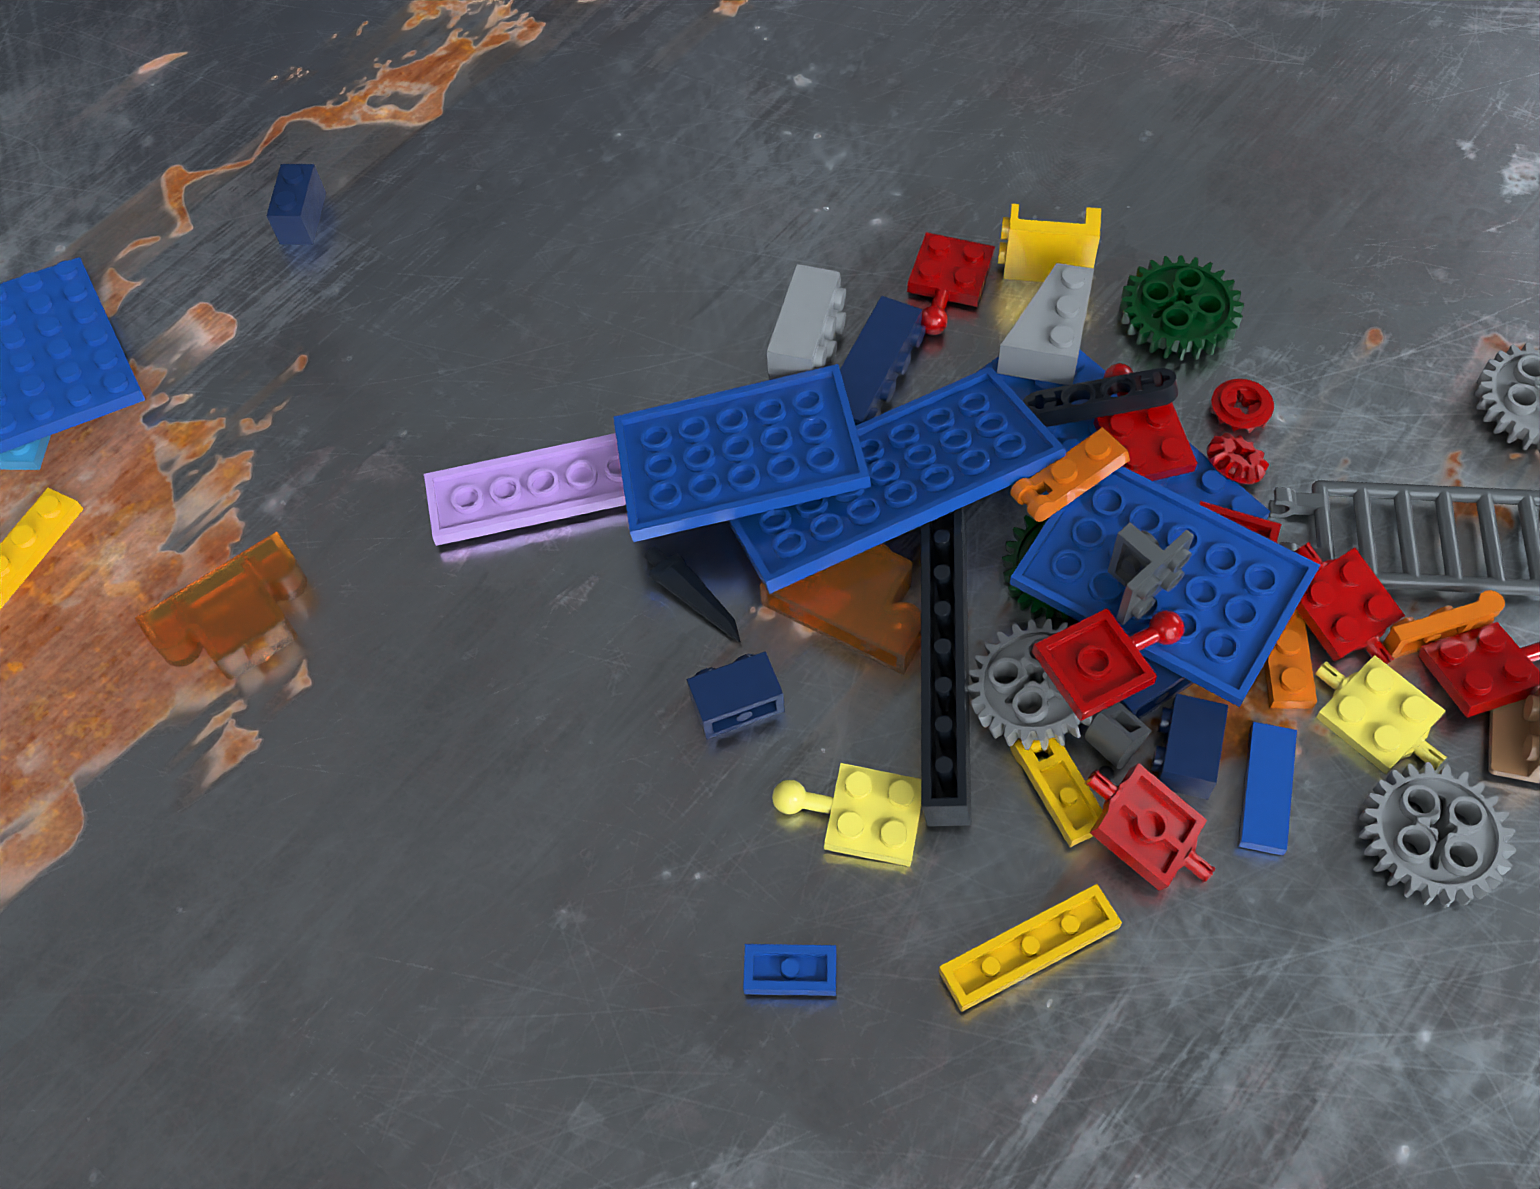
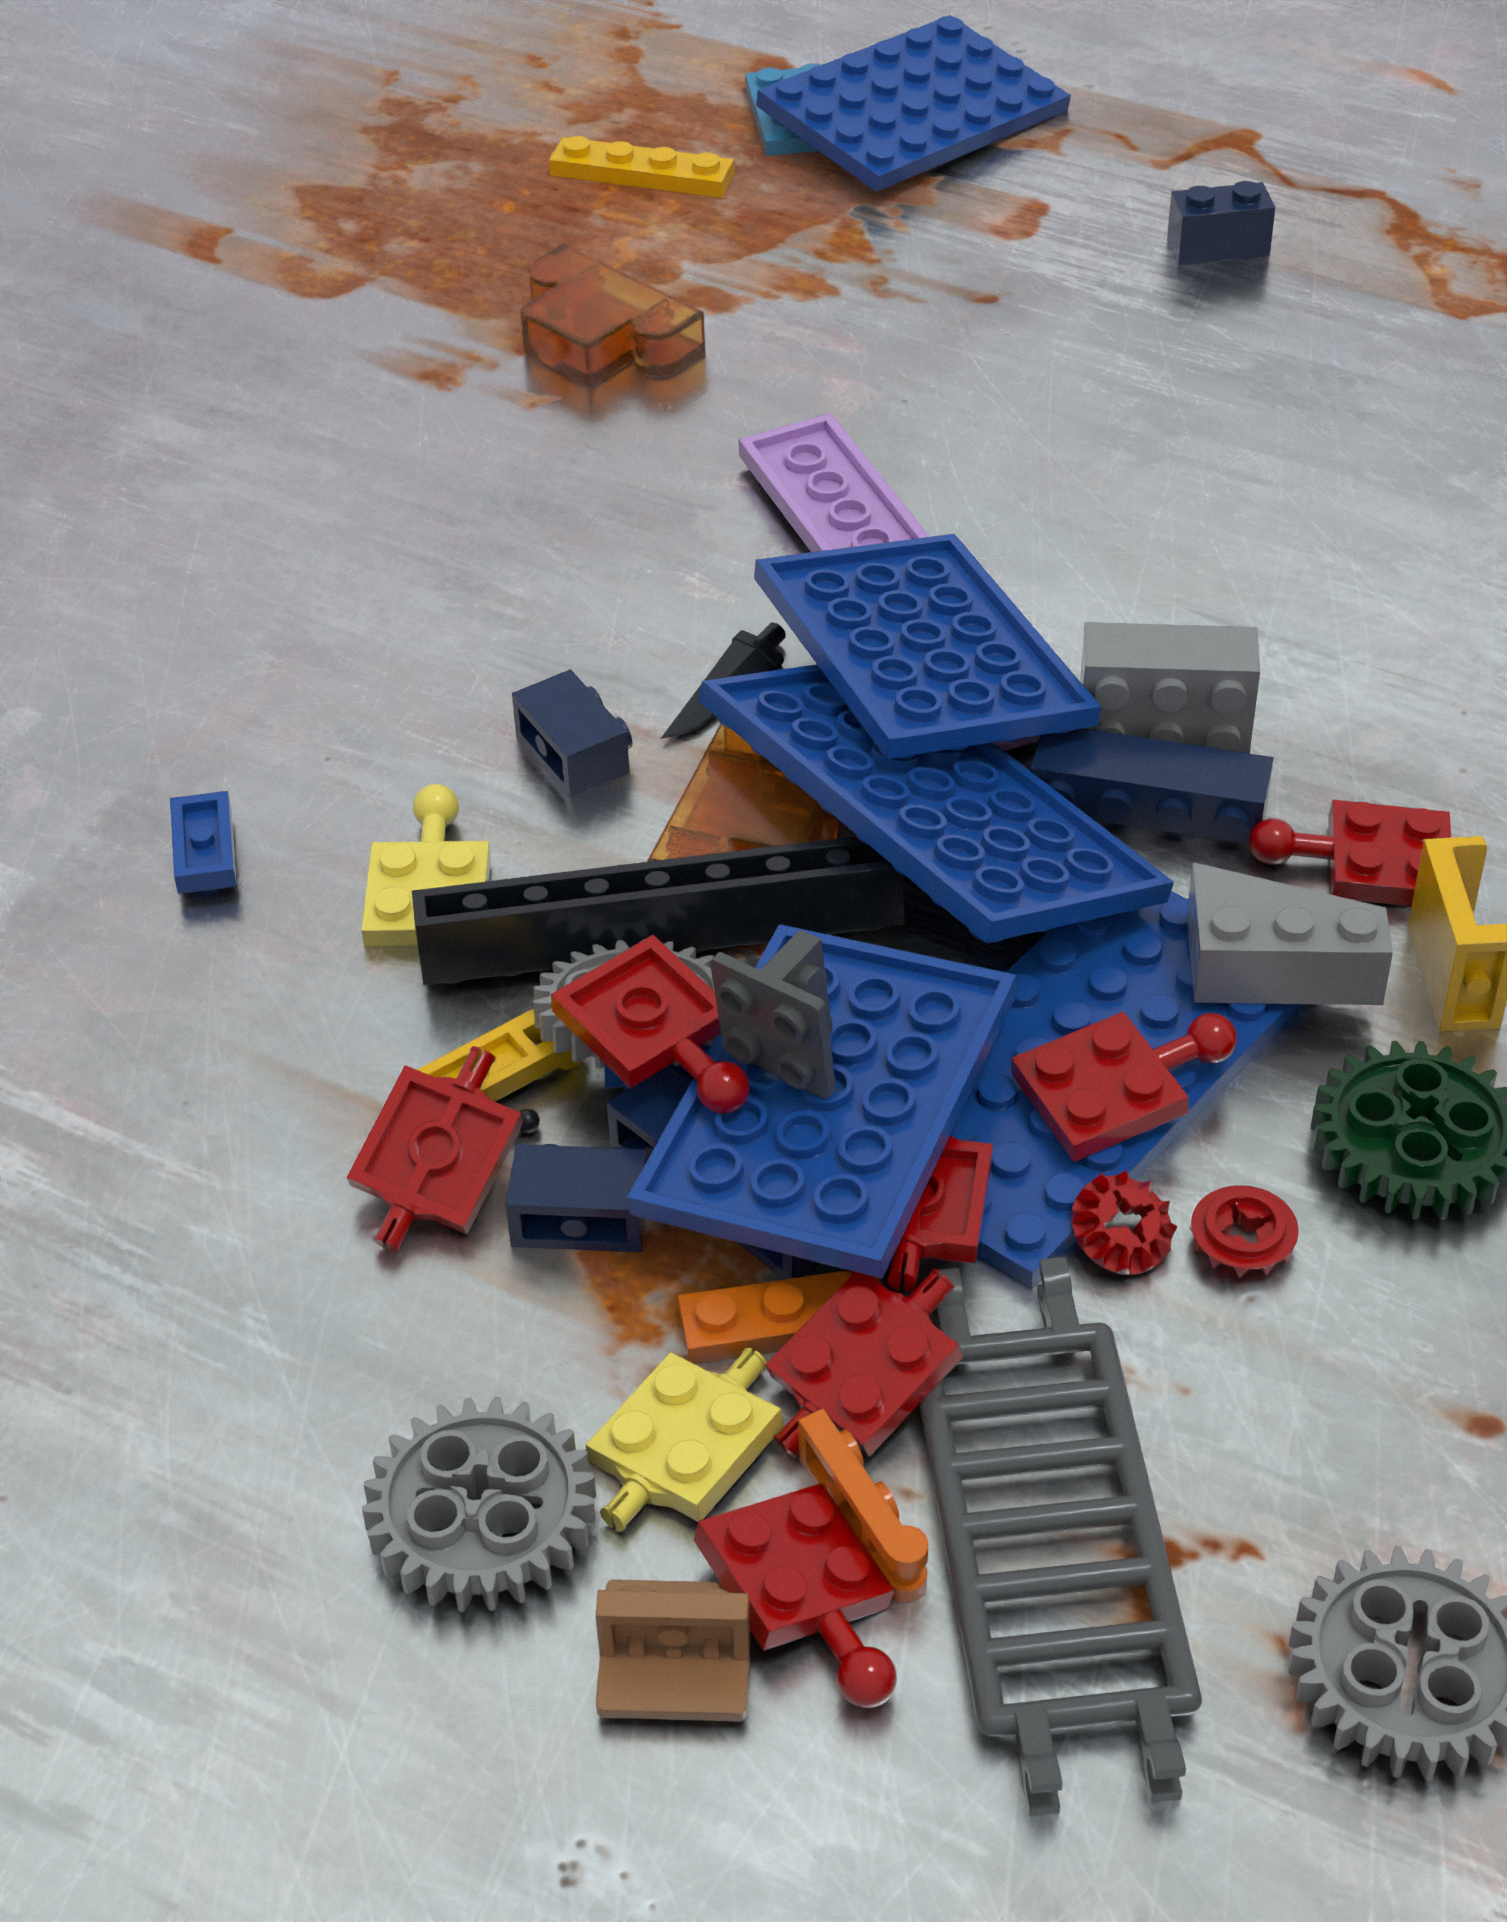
camera: 75 degrees right, 15 degrees down
yellow plate [938,884,1122,1012] -> none
orange plate [1010,427,1130,522] -> none
black beam [1023,368,1179,427] -> none
dark grey brick [1085,702,1152,769] -> none
blue tile [1238,722,1297,856] -> none

